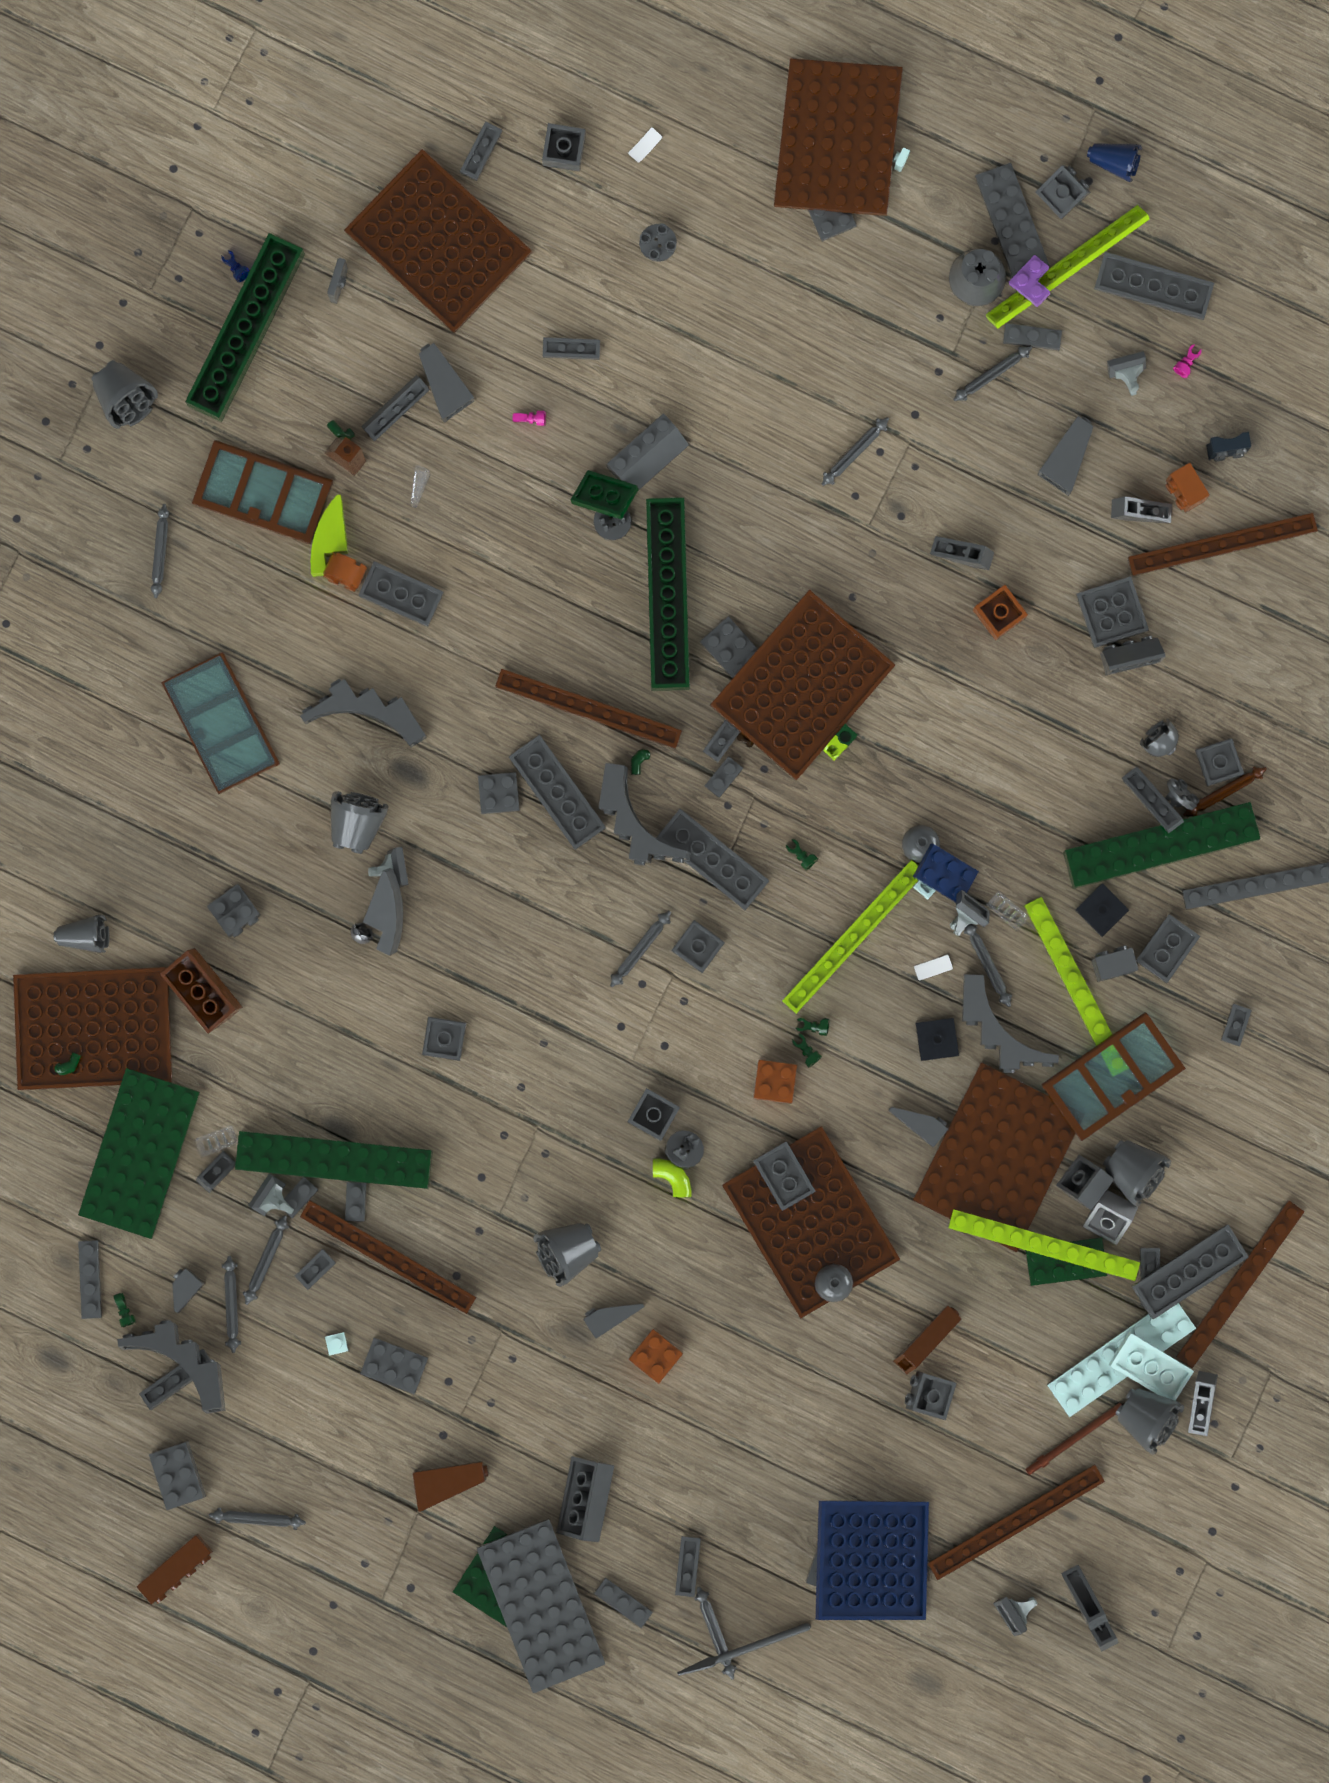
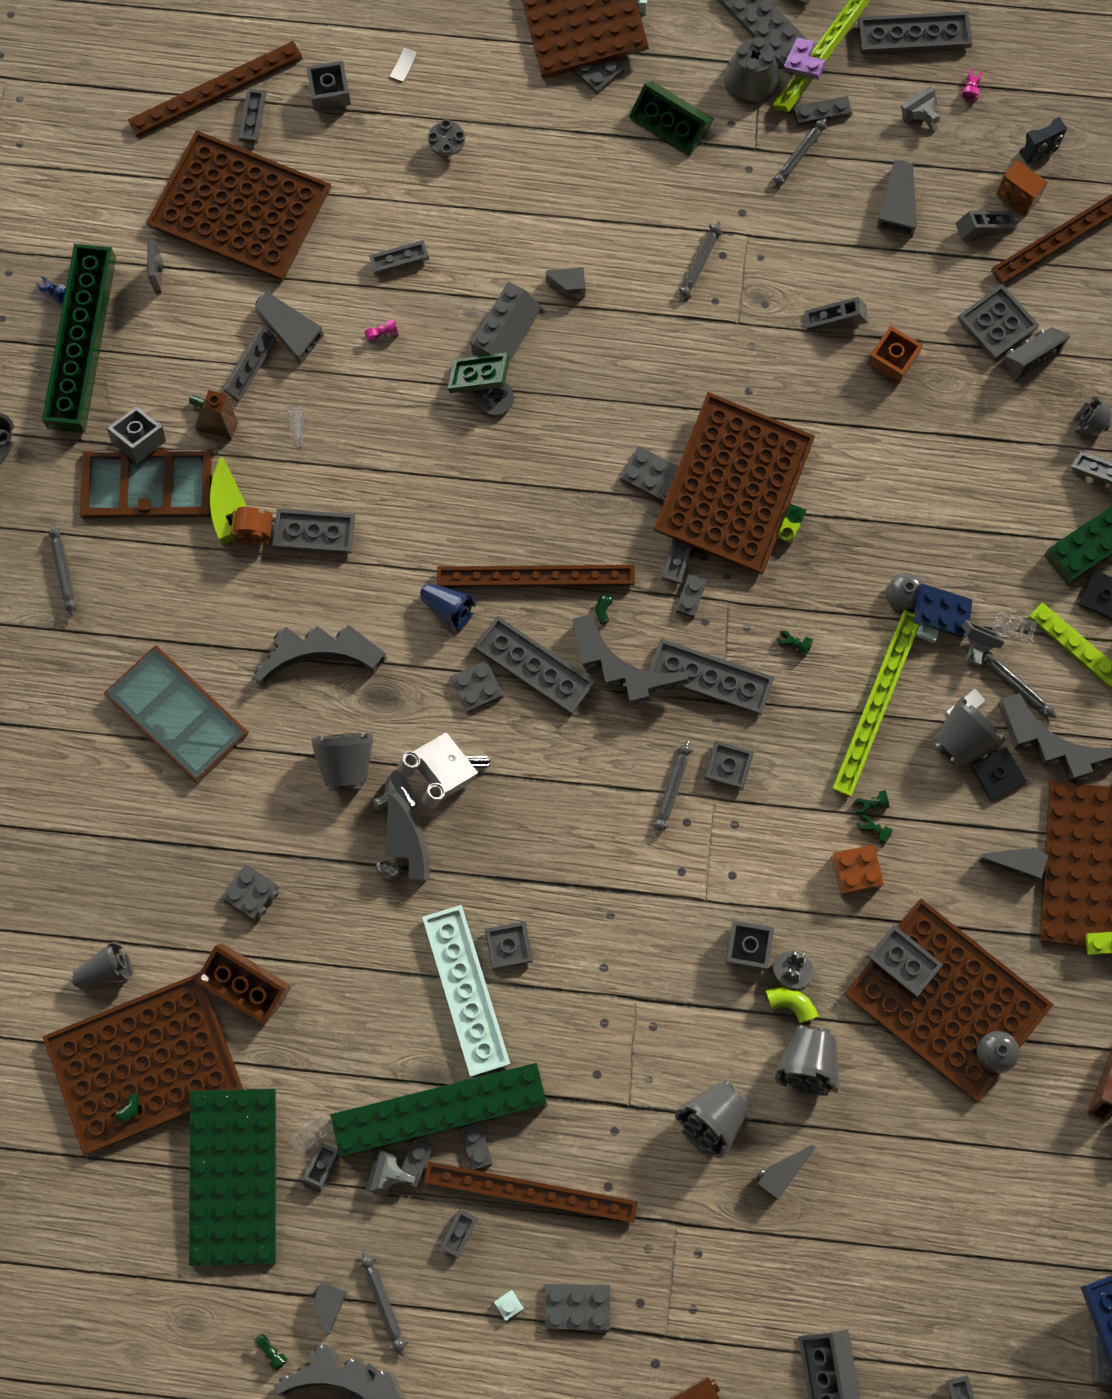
camera: 20 degrees left, 10 degrees down
dark grey plate [78,1240,102,1319] -> none
dark grey wheel [243,1215,289,1305] -> none
dark orange brick [629,1329,683,1384] -> none
dark green brick [646,498,690,691] -> none
none -> dark grey brick [107,406,166,463]
none -> reddish brown plate [128,41,302,138]
none -> piece [397,733,490,808]
none -> dark blue cone [420,583,476,632]
none -> light aqua plate [422,905,511,1077]
none -> dark grey slope [546,267,586,299]
none -> dark green slope [629,81,714,155]
none -> dark grey cone [775,1025,839,1096]
none -> dark grey cone [935,697,1006,767]

